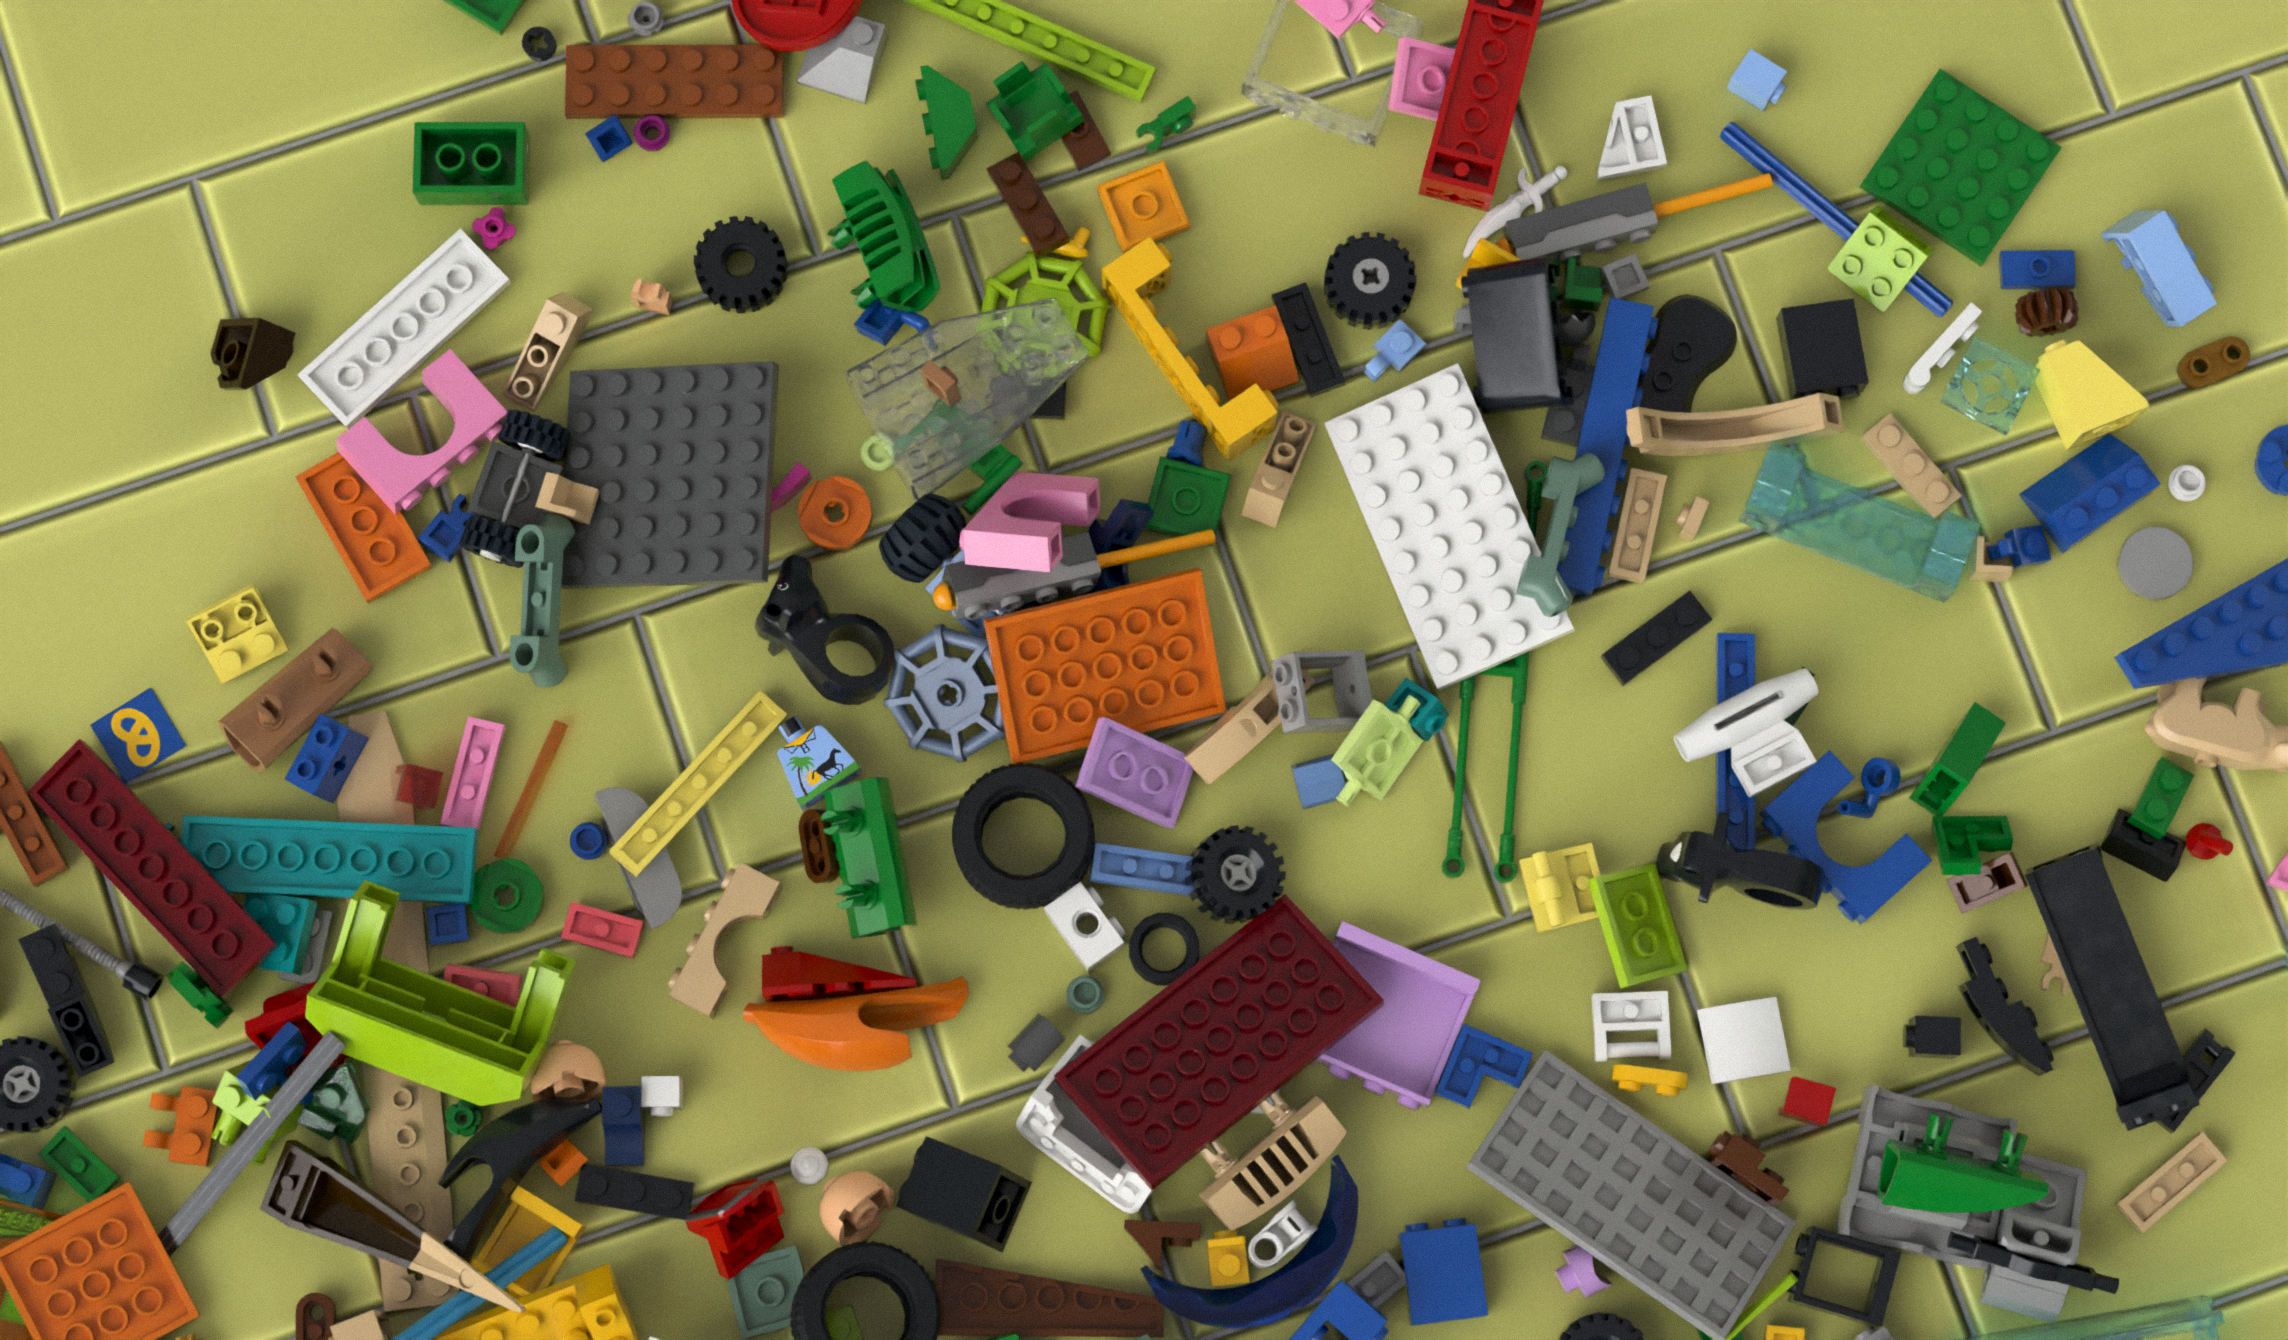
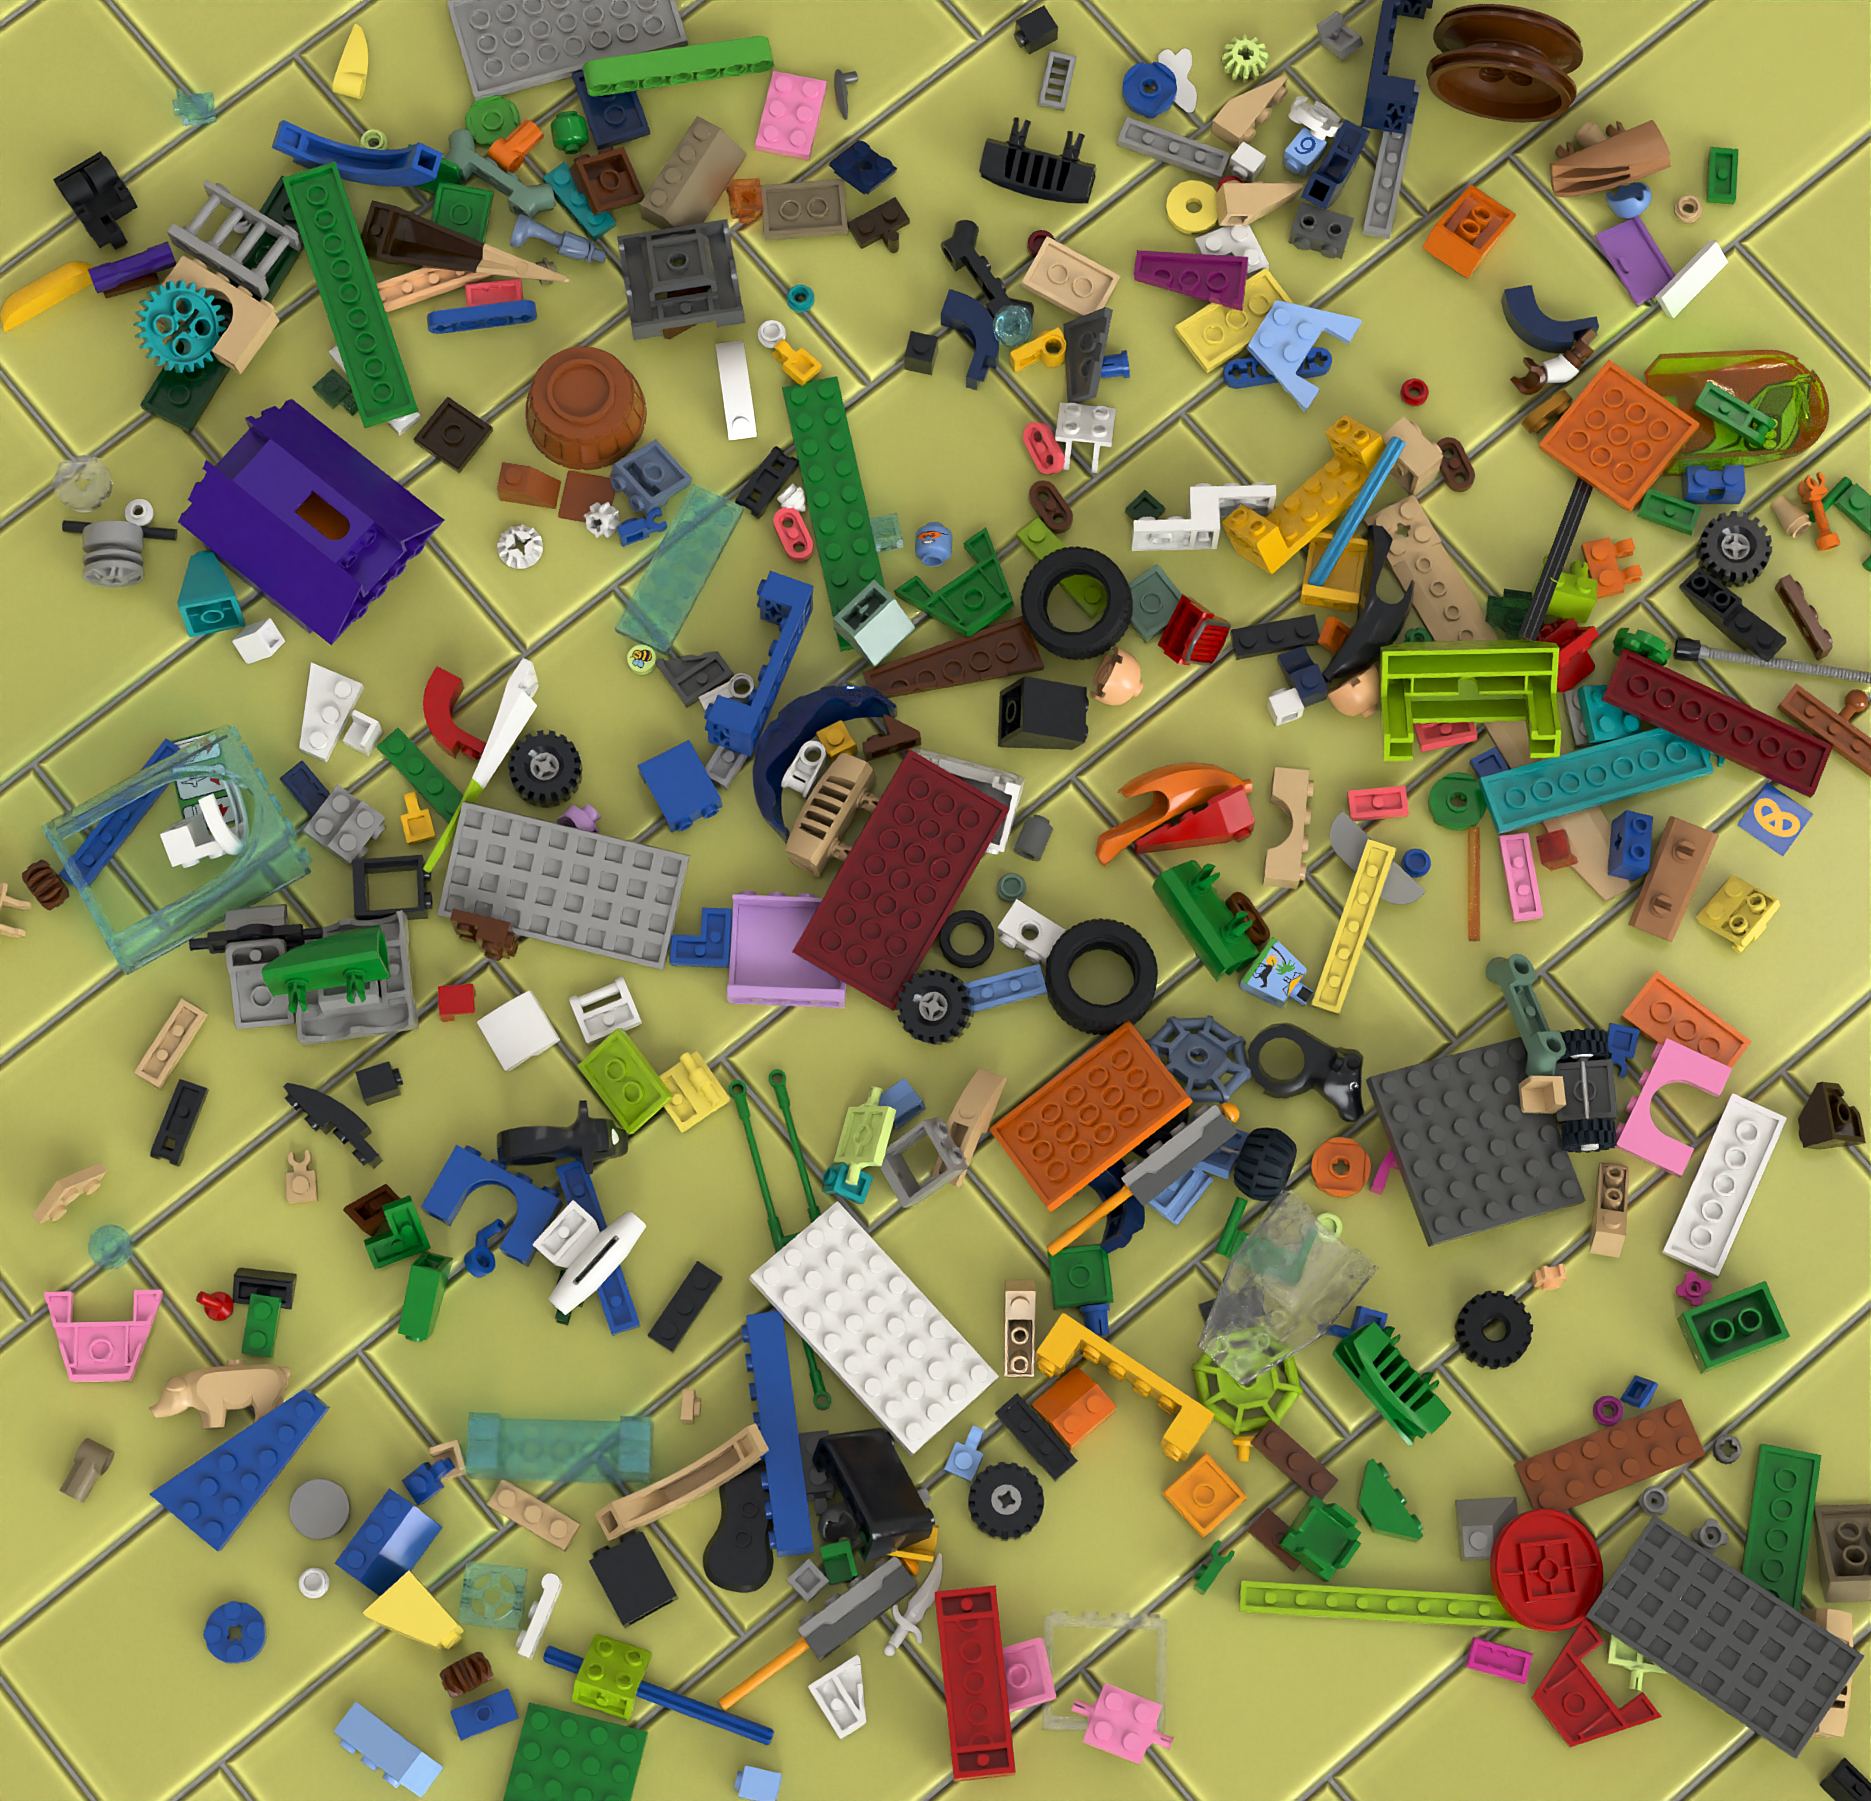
camera: 160 degrees right, 5 degrees down
blue plate [236,1021,314,1106] -> none
dark brown plate [260,1140,527,1312] -> none
white plate [790,1147,829,1185] -> none
medium nougat plate [920,360,961,408] -> none
bright pink arch [959,471,1101,572] -> none
lavender plate [1075,717,1194,829] -> none
sand green plate [1516,452,1605,617] -> none
tan plate [1607,468,1667,584] -> none
yellow plate [1612,1064,1688,1097] -> none
black panel [2025,843,2200,1131] -> none
pearl gold plate [2177,336,2250,389] -> none

